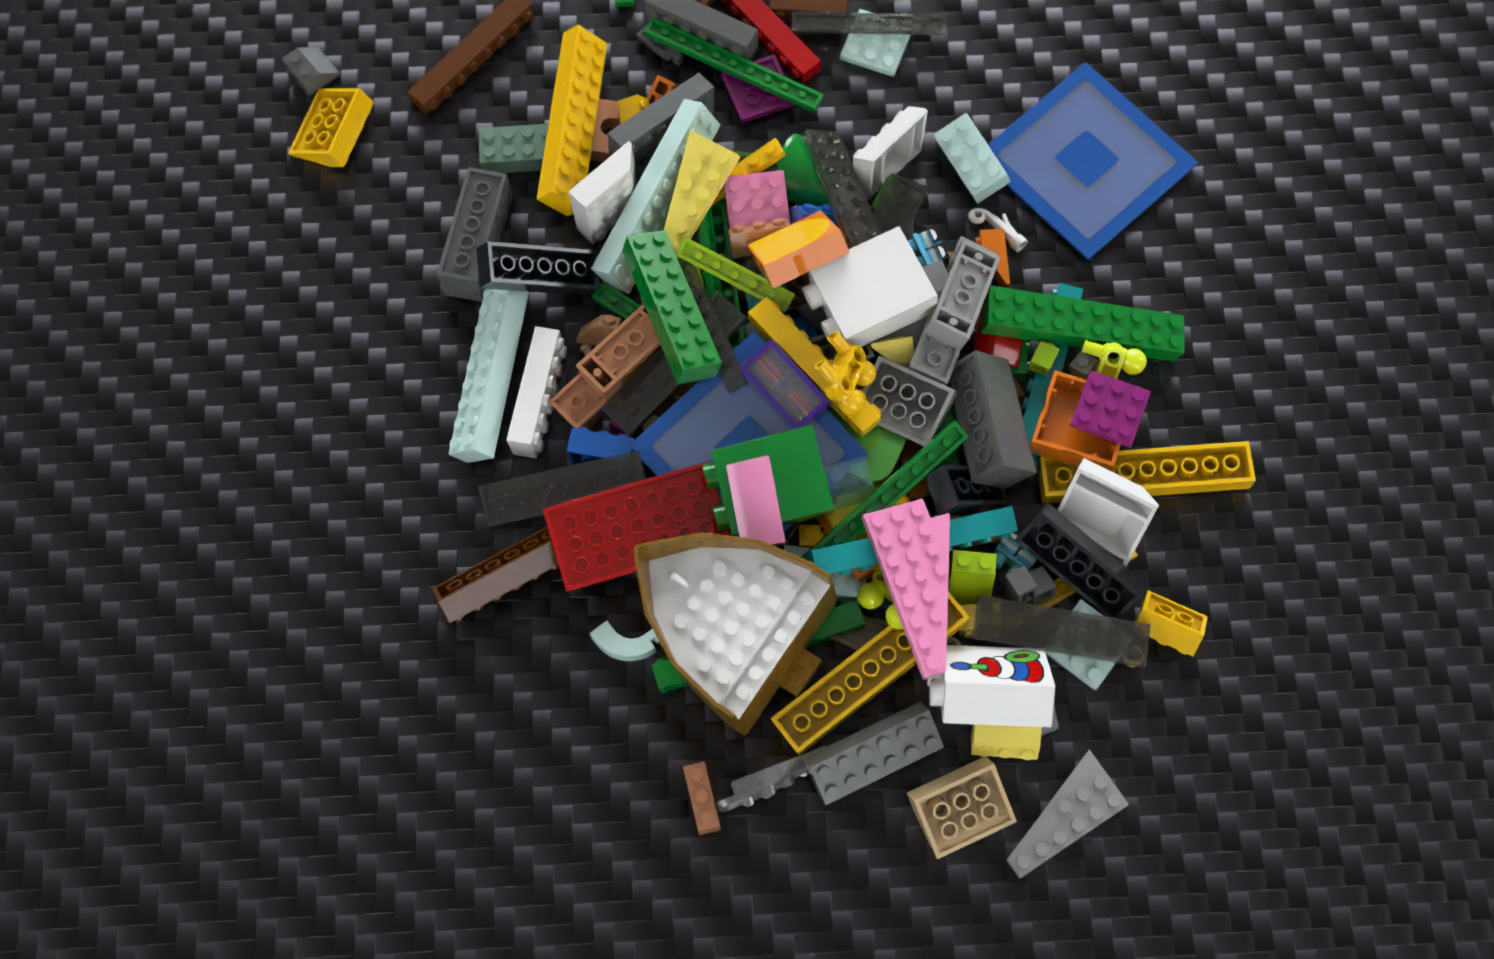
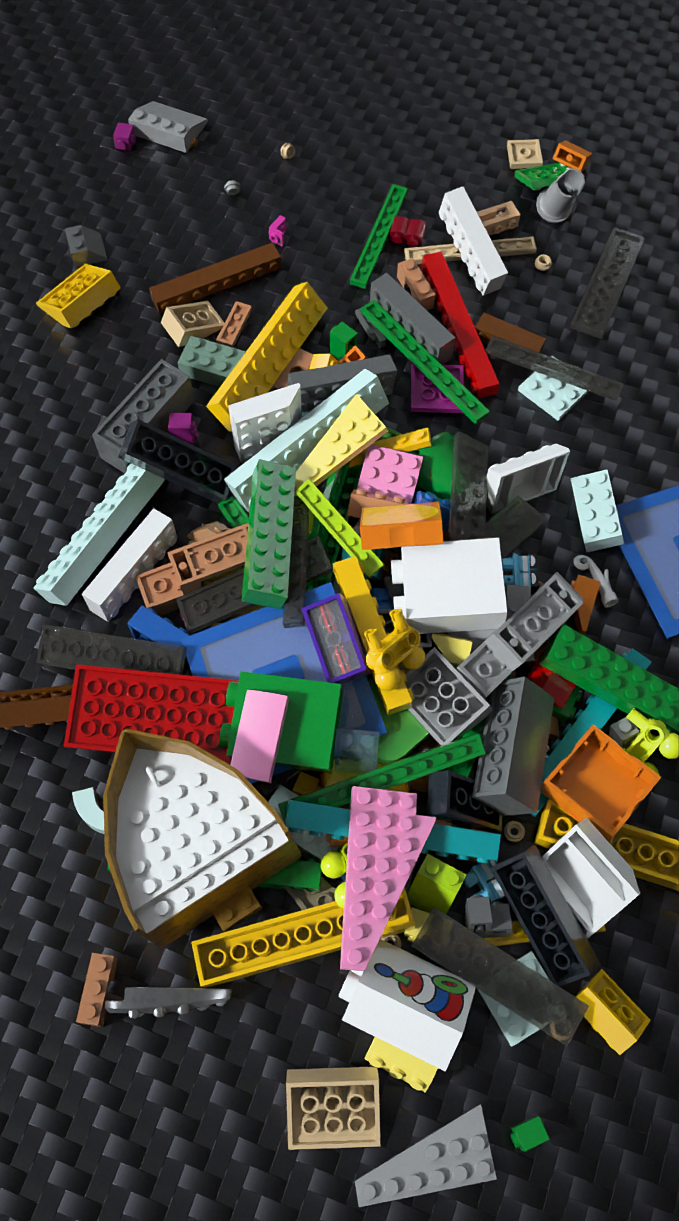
camera: 20 degrees right, 5 degrees down
dark grey brick [803,701,944,805] -> none
lime brick [1028,341,1060,377] -> none
magenta plate [1070,370,1151,448] -> none
none -> tan slope [161,301,225,347]
none -> magenta brick [168,412,198,445]
none -> nougat plate [216,301,252,348]
none -> green brick [330,322,358,360]
none -> tan plate [504,821,525,842]
none -> green brick [510,1116,550,1152]

